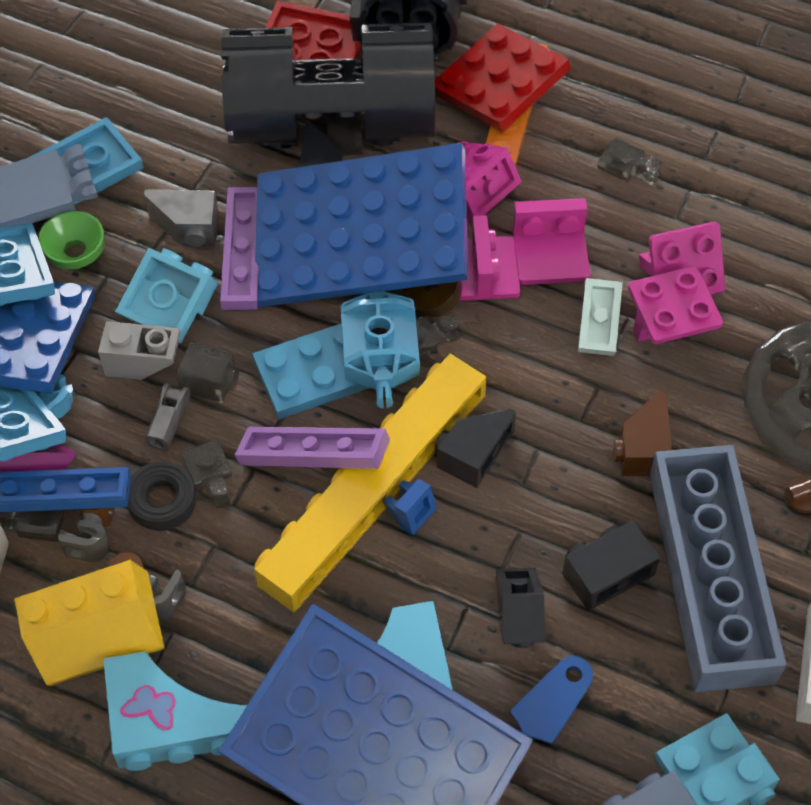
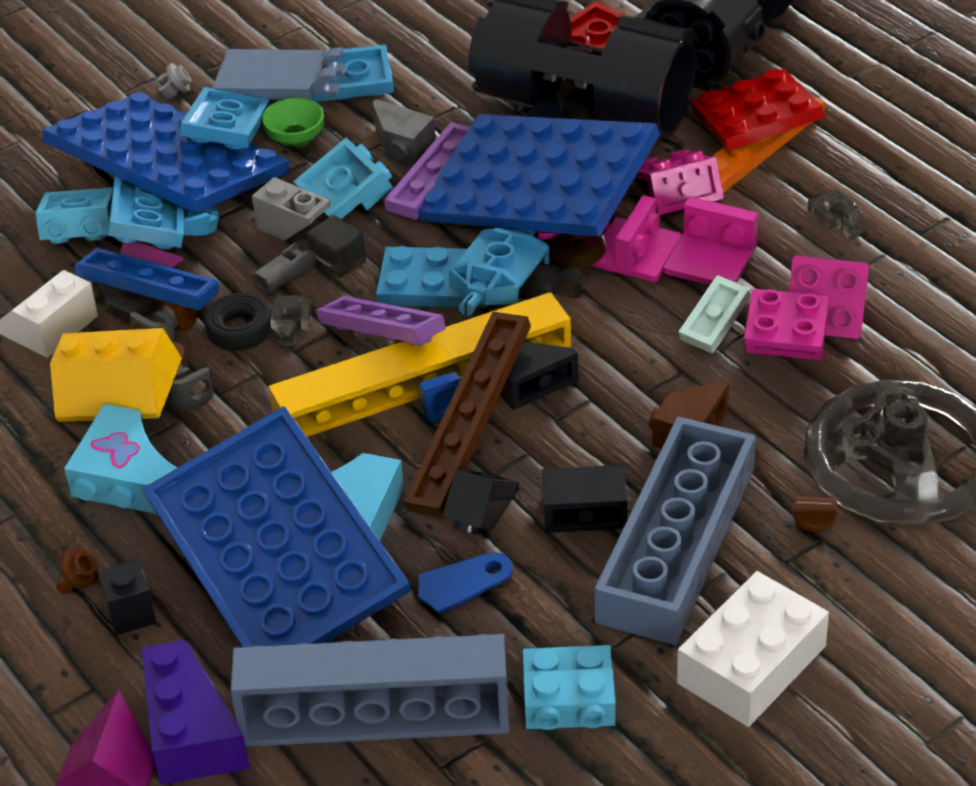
camera: 30 degrees right, 15 degrees down
none -> reddish brown plate [403,312,531,517]

